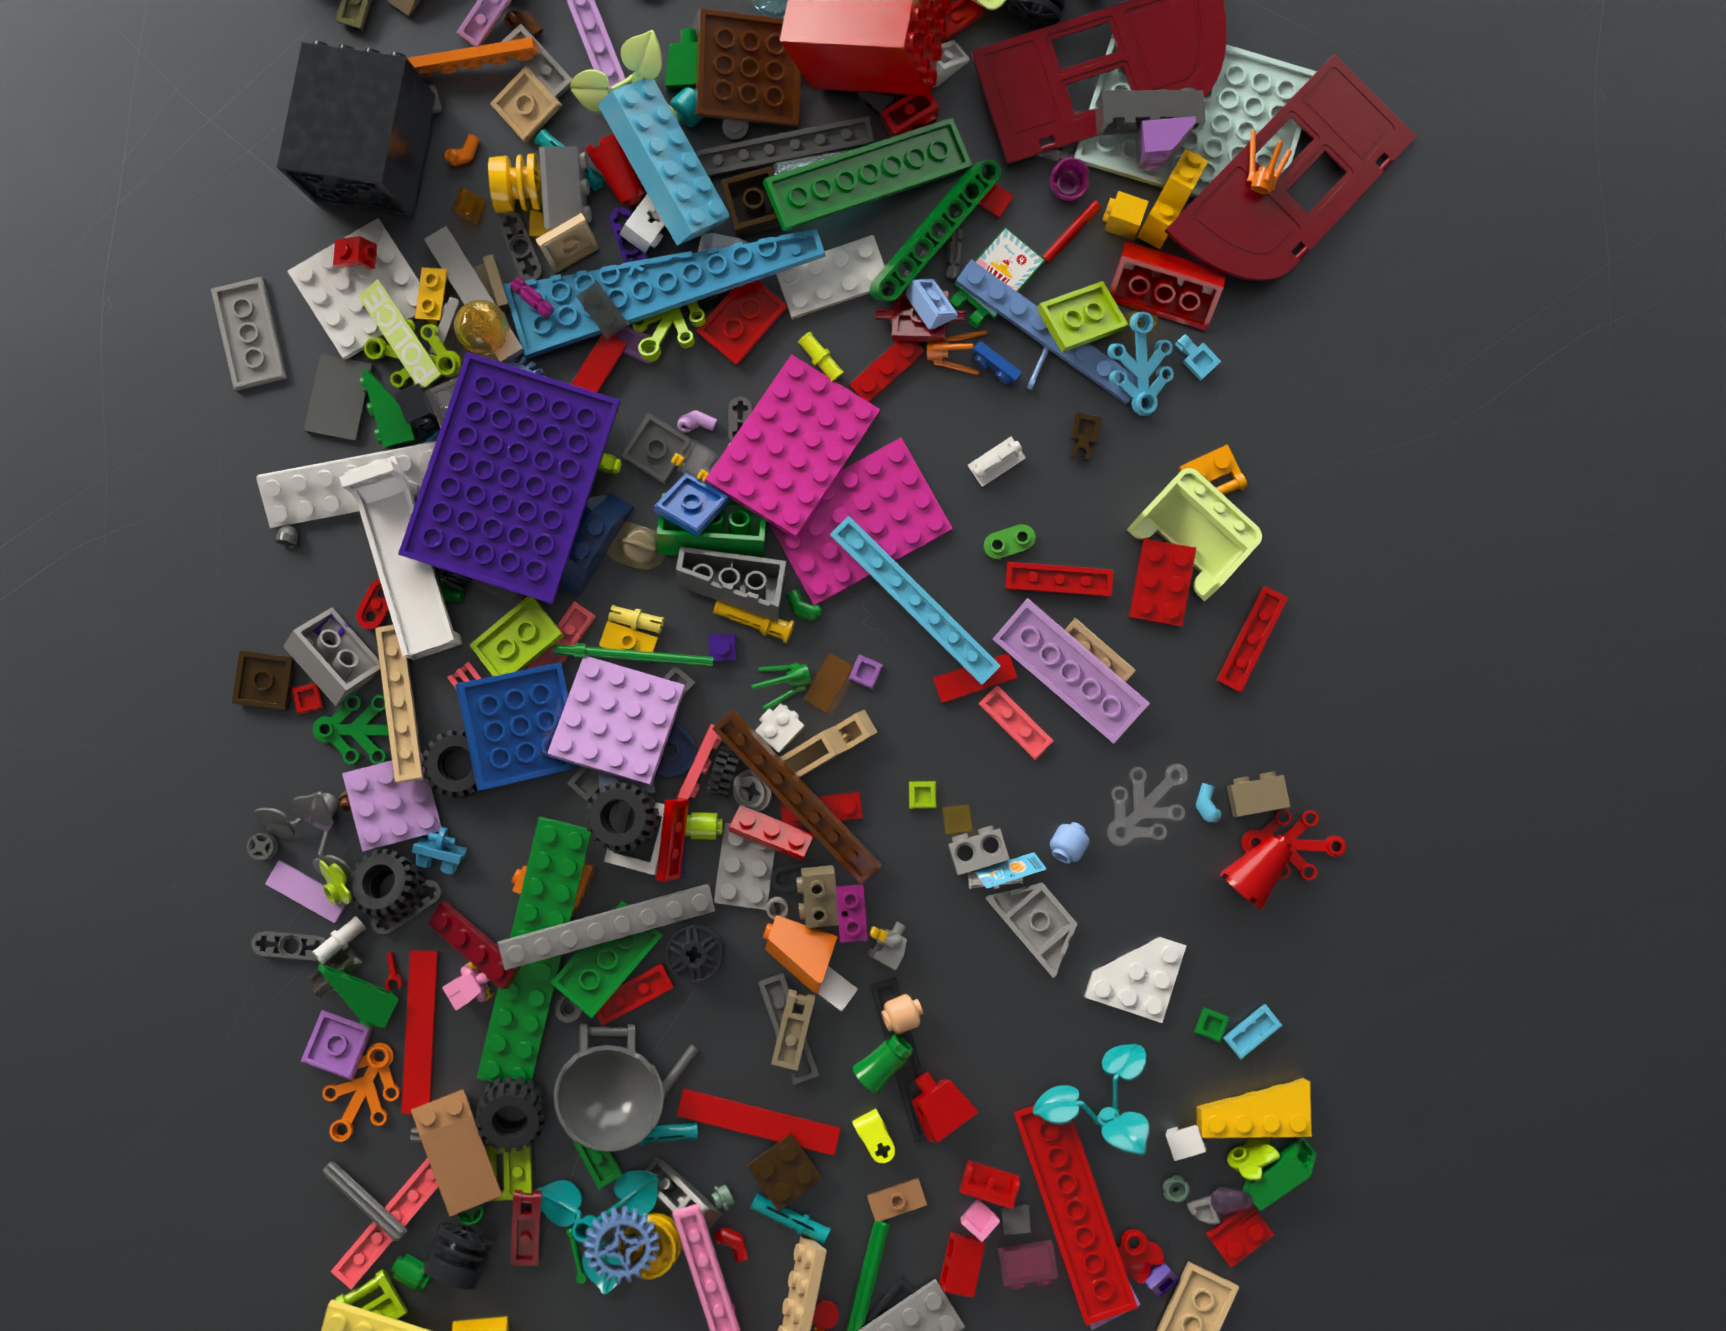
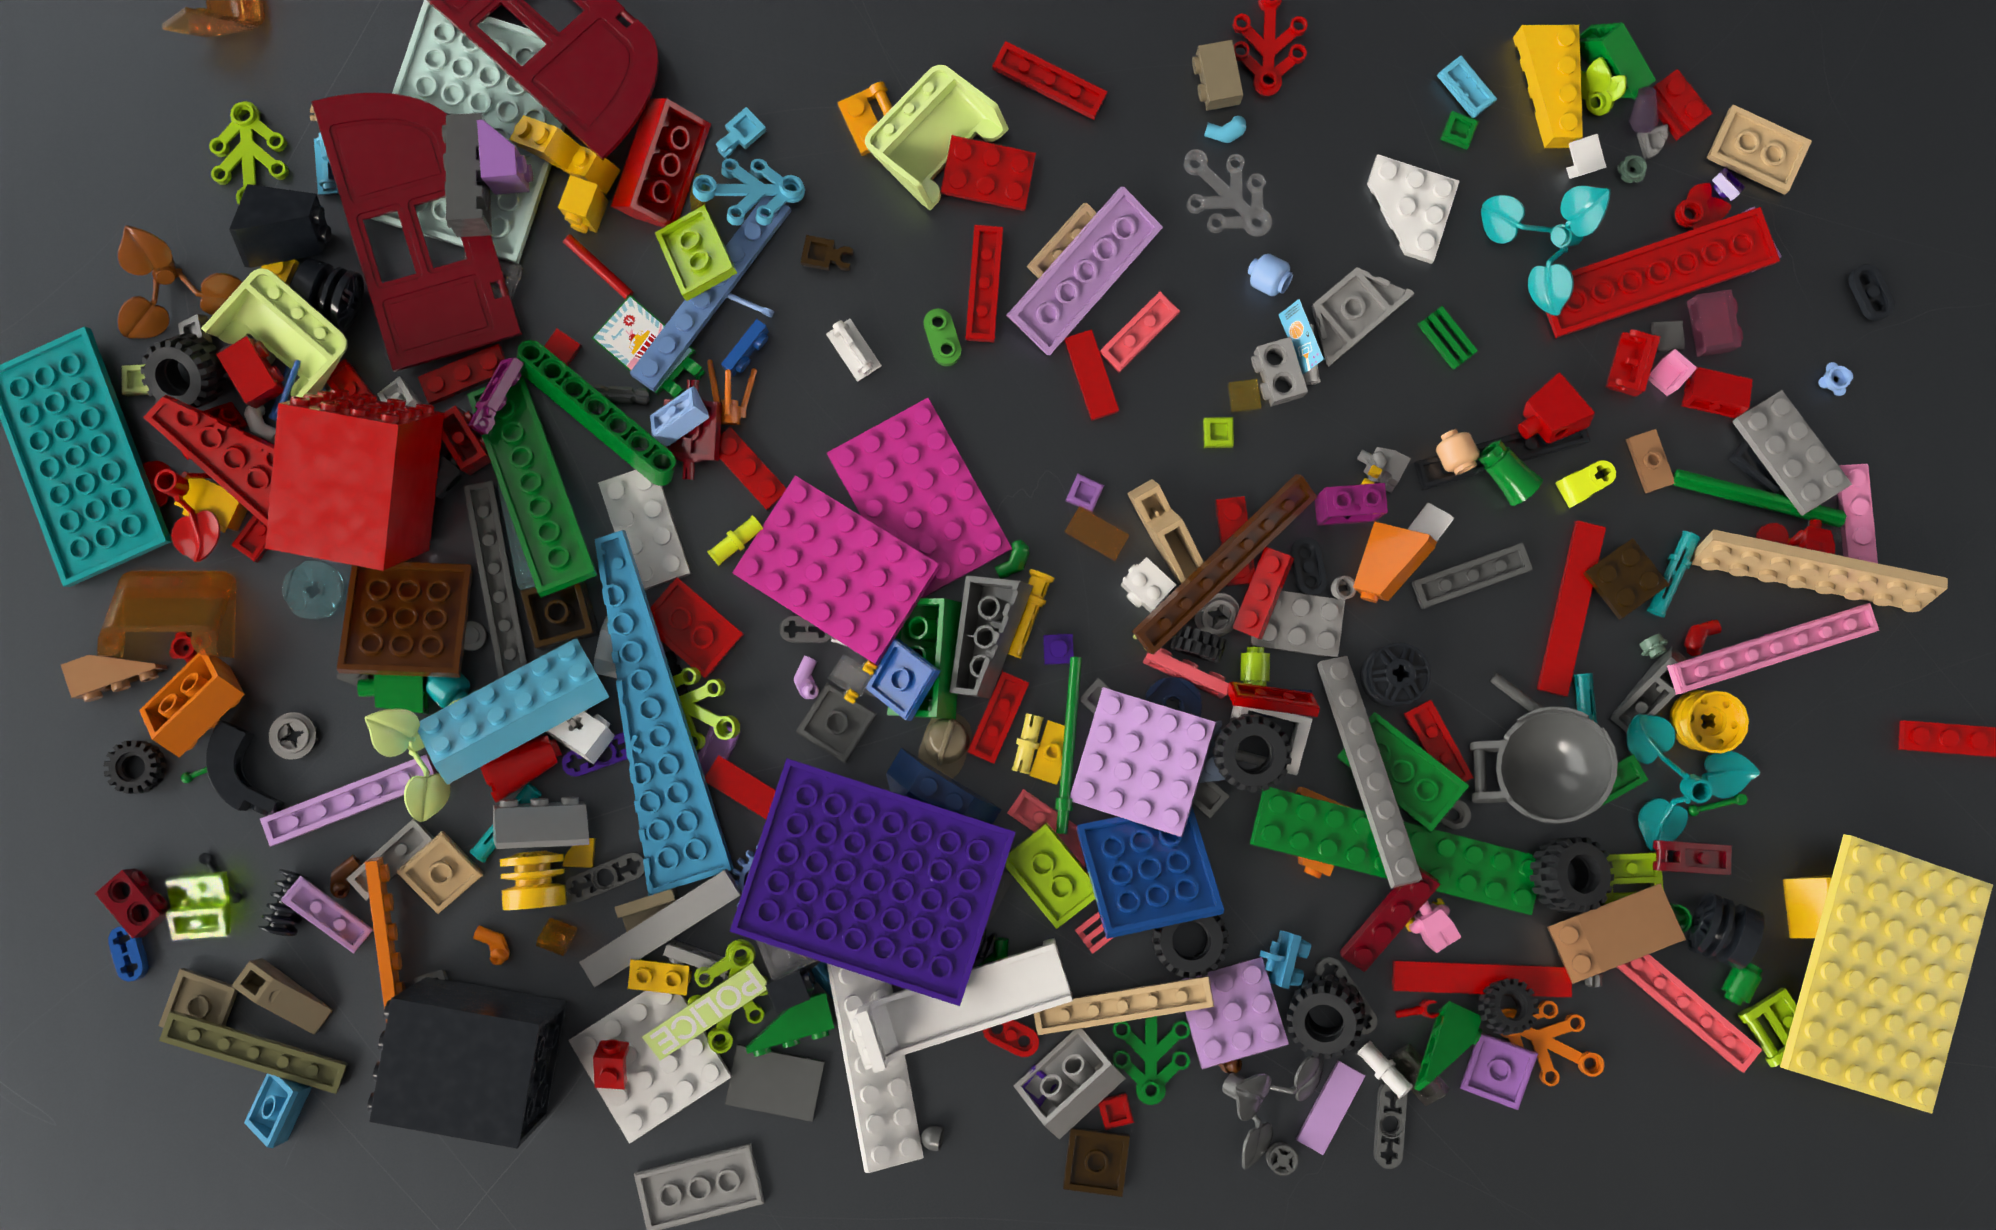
camera: 90 degrees left, 0 degrees up
lime plate [319,860,352,905] -> none
dark grey axle [323,1162,407,1241] -> none
clear yellow cylinder [454,299,509,355] -> none
magenta axle [510,277,555,319] -> none
tan tile [535,213,600,274] -> none
clear smoke plate [576,281,629,340] -> none
medium blue gear [584,1206,659,1284] -> none
lime plate [598,453,622,475] -> none
green plant [751,662,812,711] -> none
dark tan plate [771,989,816,1071] -> none
dark tan brick [796,865,839,928] -> none
medium azure plate [830,516,1001,685] -> none
magenta hair [1050,157,1089,202] -> none
red cone [1219,835,1293,910] -> none
orange plant [1247,130,1292,194] -> none
none -> red plate [418,344,506,405]
none -> magenta hinge [468,357,524,435]
none -> red plate [967,671,1029,764]
none -> green tile [1418,306,1478,370]
none -> black tyre [1478,979,1539,1035]

